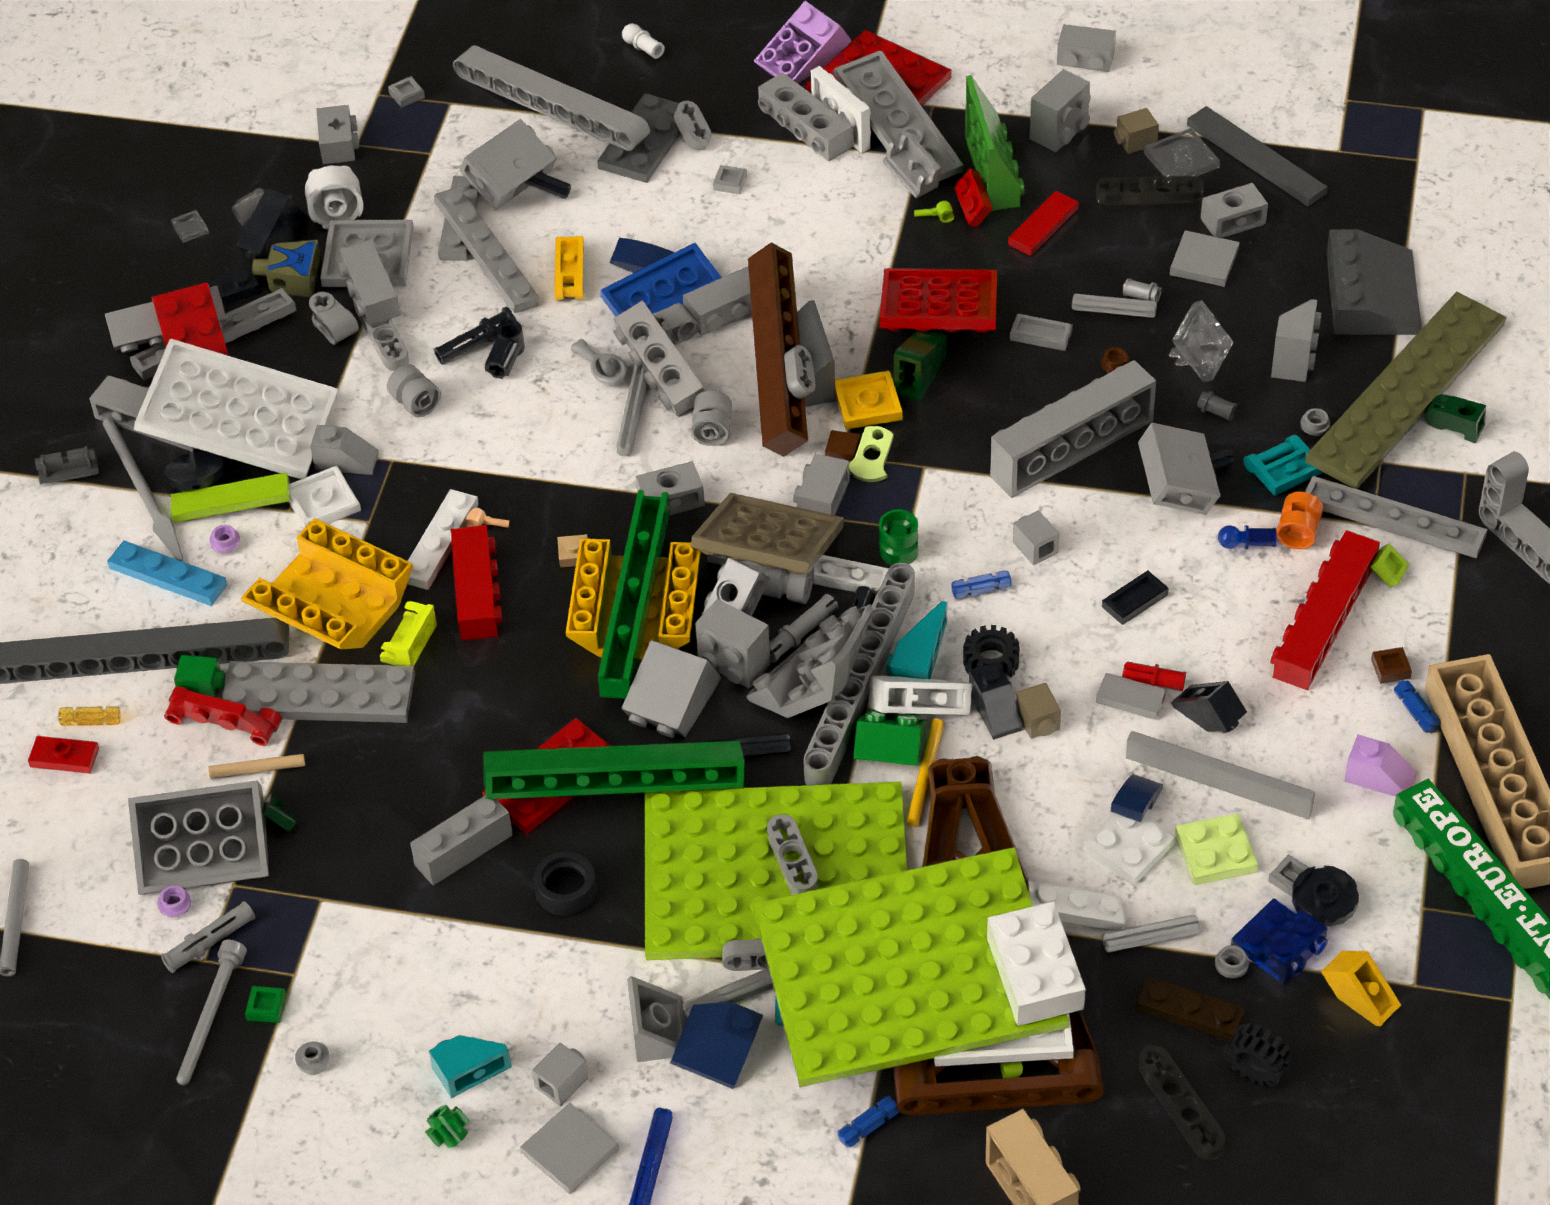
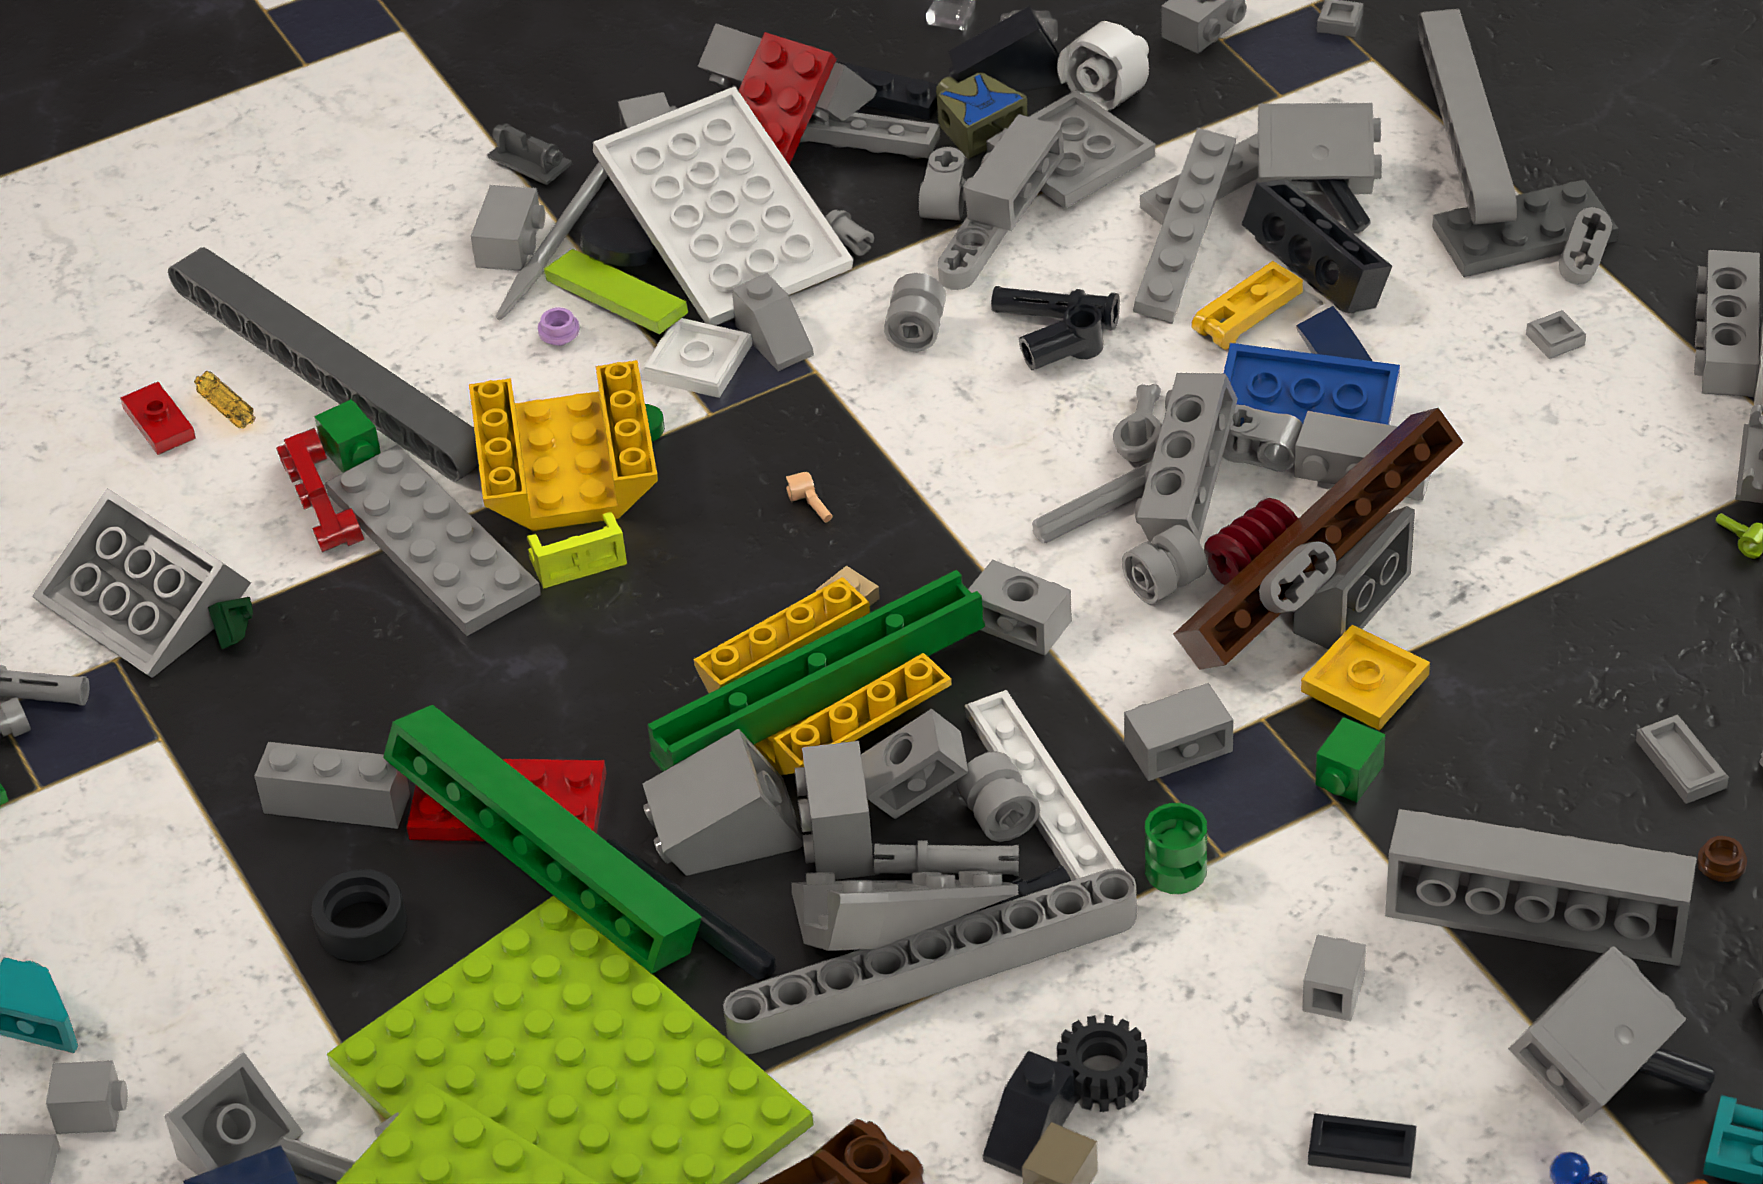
camera: 50 degrees right, 5 degrees down
dark azure plate [107,540,227,606] -> none
lavender plate [158,885,191,917] -> none
tan bar [208,754,305,778] -> none
white plate [407,489,478,590] -> none
red brick [451,525,503,641] -> none
white pin [622,24,665,59] -> none
dark tan plate [691,493,844,574] -> none
light grey beam [767,814,818,895] -> none
reddish brown tile [825,430,860,462] -> none
yellowish green piece [849,426,894,482] -> none
green slope [854,709,927,766] -> none
white slope [868,676,972,715] -> none
red plate [879,268,997,332] -> none
teal slope [886,601,948,679] -> none
dark green slope [894,330,947,402] -> none
yellow bar [906,718,944,827] -> none
blue axle [951,570,1011,599] -> none
none -> light grey brick [471,185,545,271]
none -> light grey pin [825,210,874,256]
none -> dark red piece [1204,498,1298,586]
none -> black brick [1241,179,1393,313]
none -> green brick [1315,717,1386,802]

